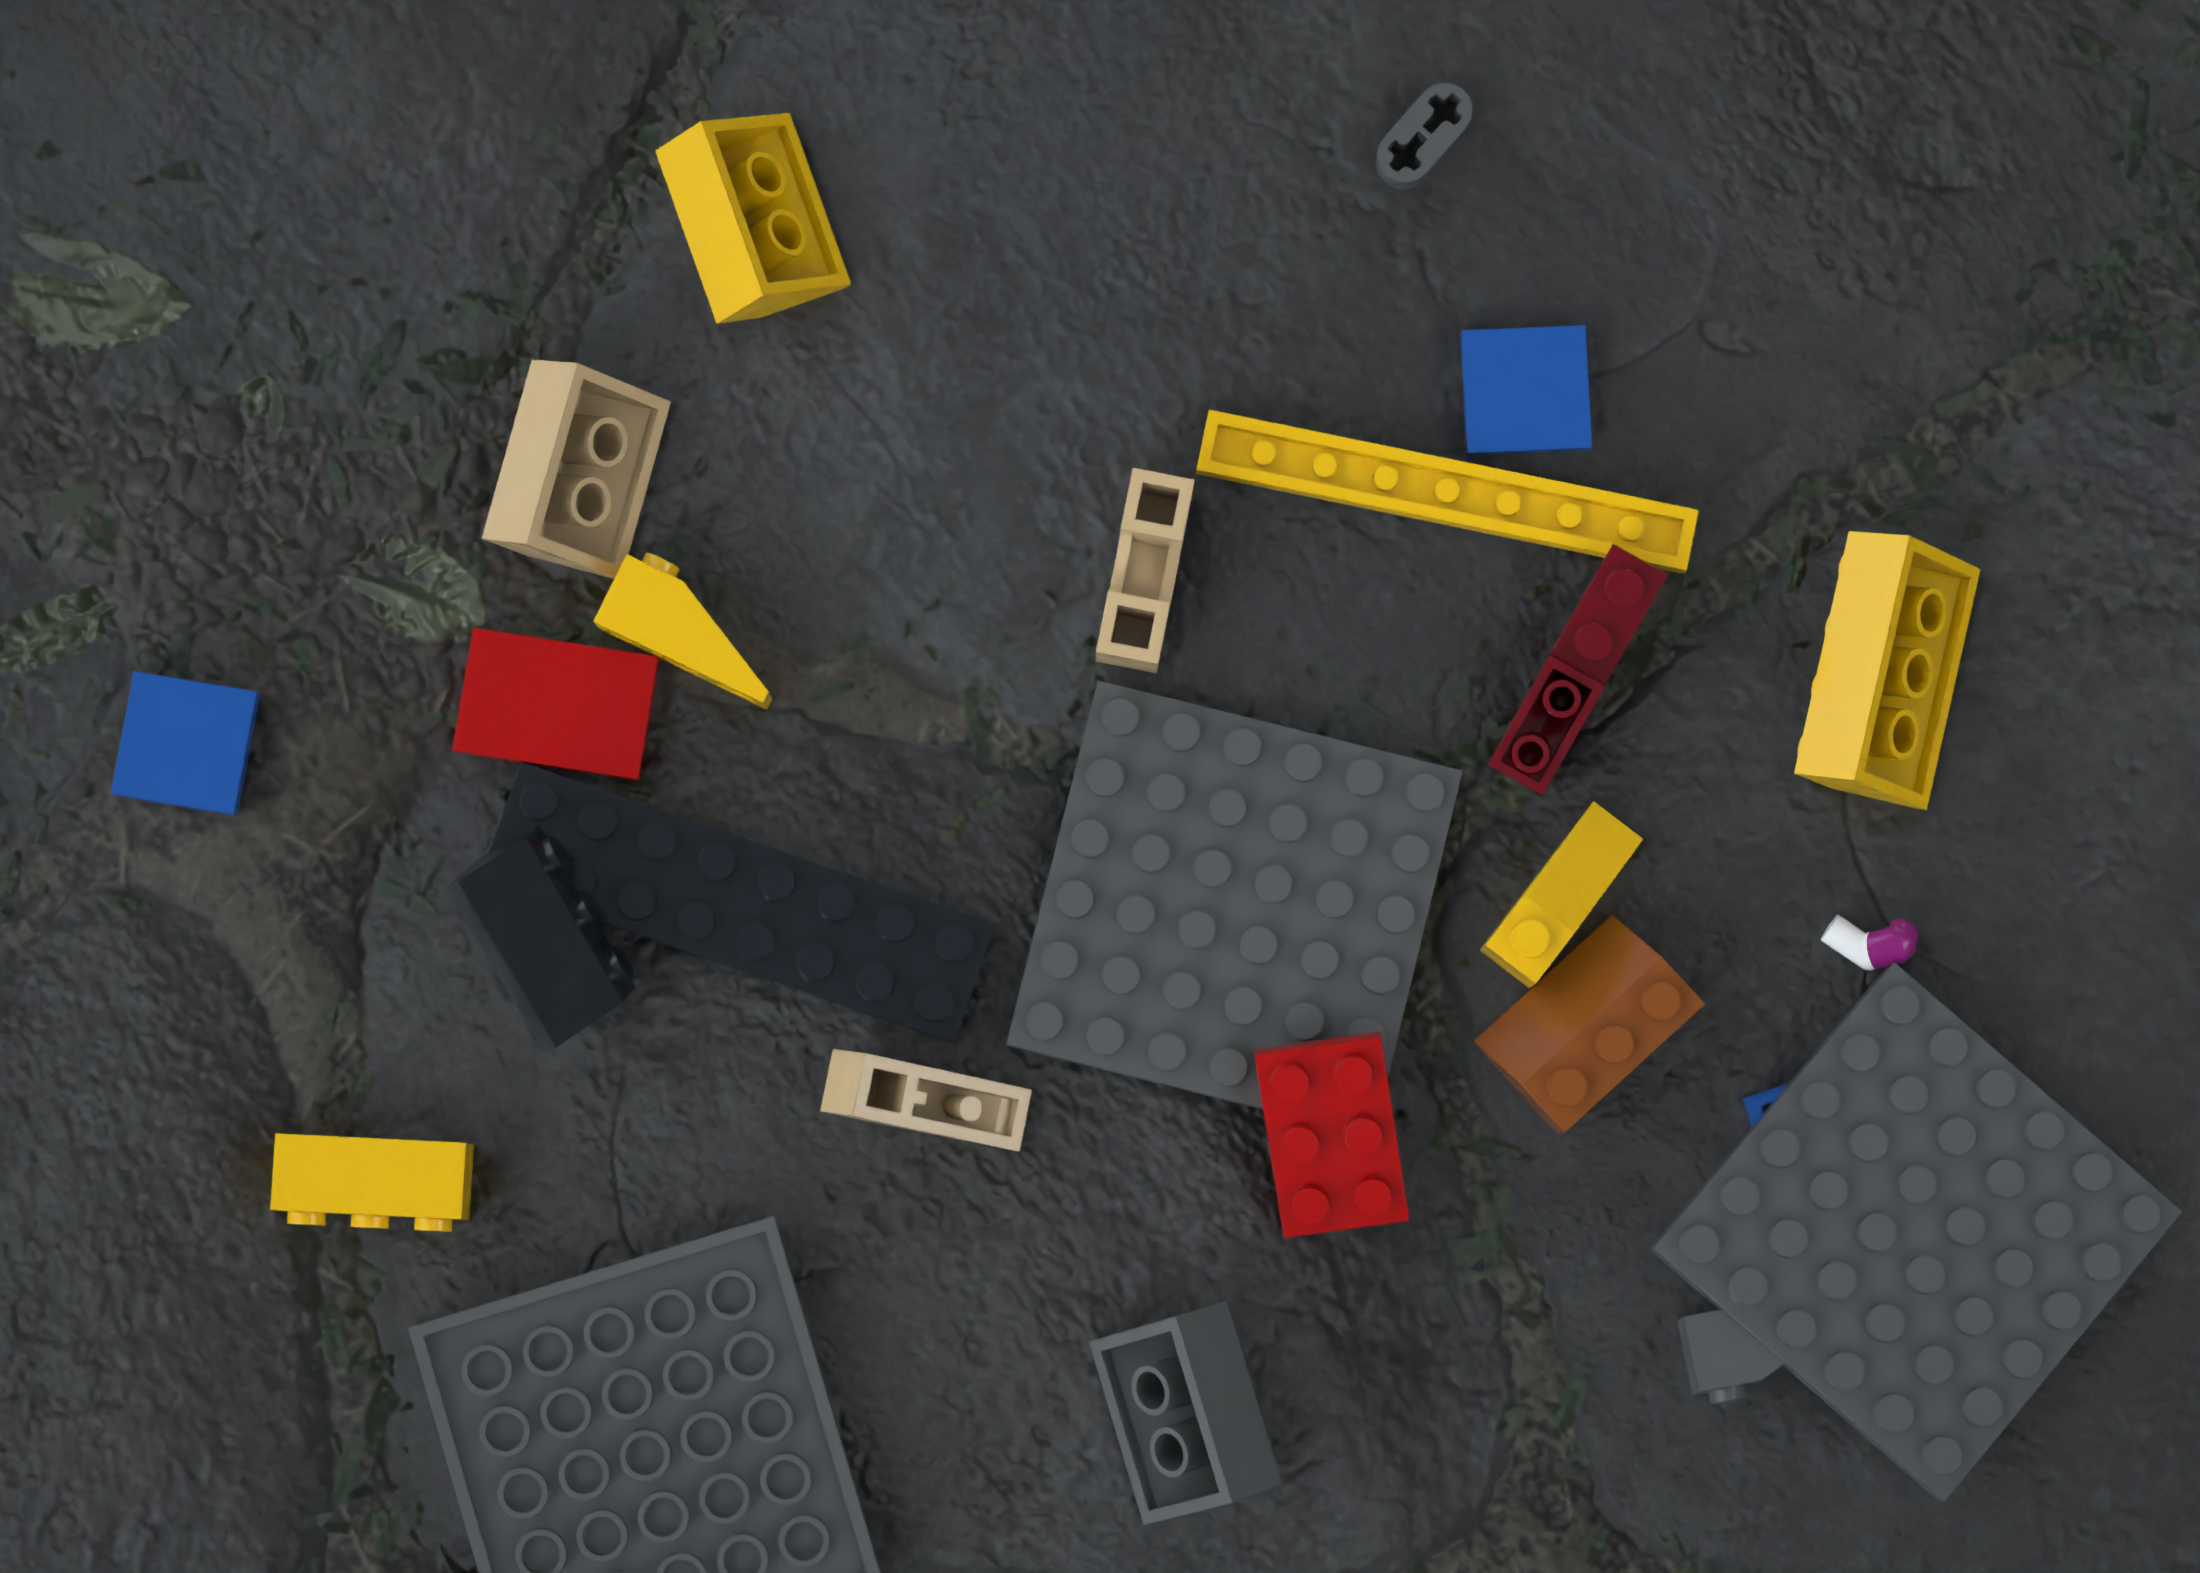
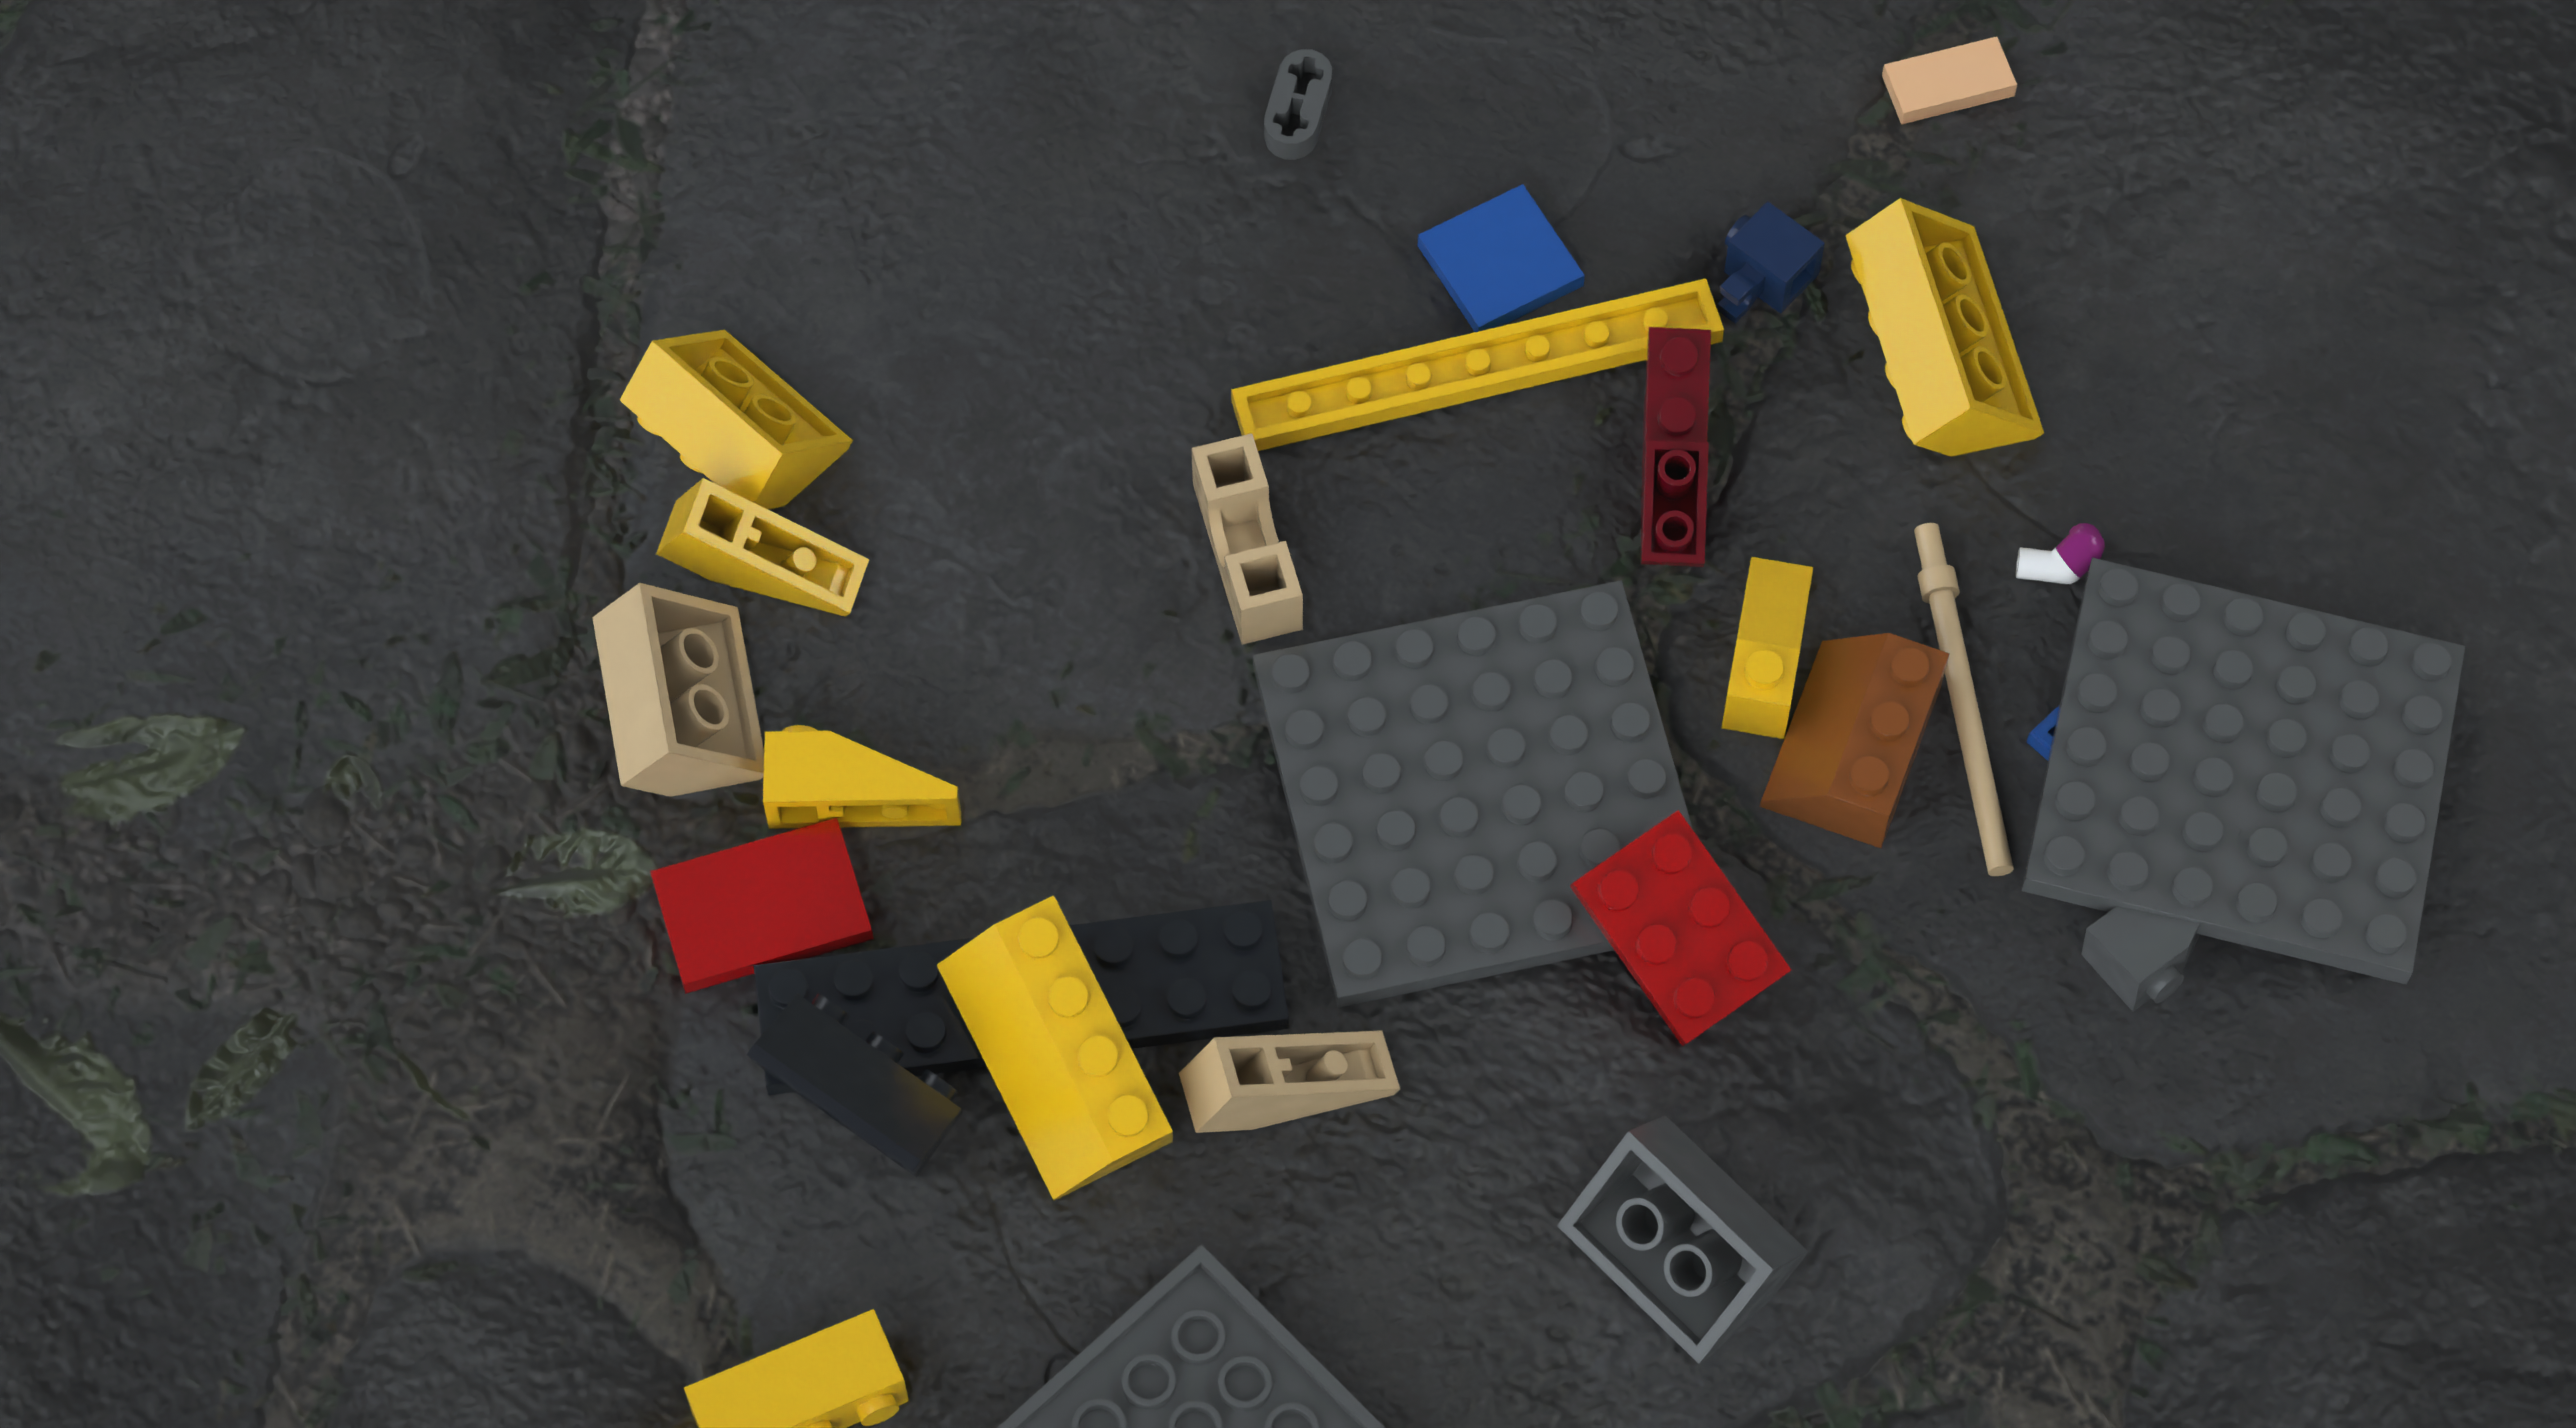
camera: 25 degrees left, 20 degrees down
blue tile [110,671,260,817] -> none
none -> yellow slope [656,478,869,617]
none -> yellow slope [937,895,1173,1201]
none -> dark blue brick [1717,201,1825,324]
none -> light nougat tile [1882,36,2017,125]
none -> tan bar [1914,523,2014,876]

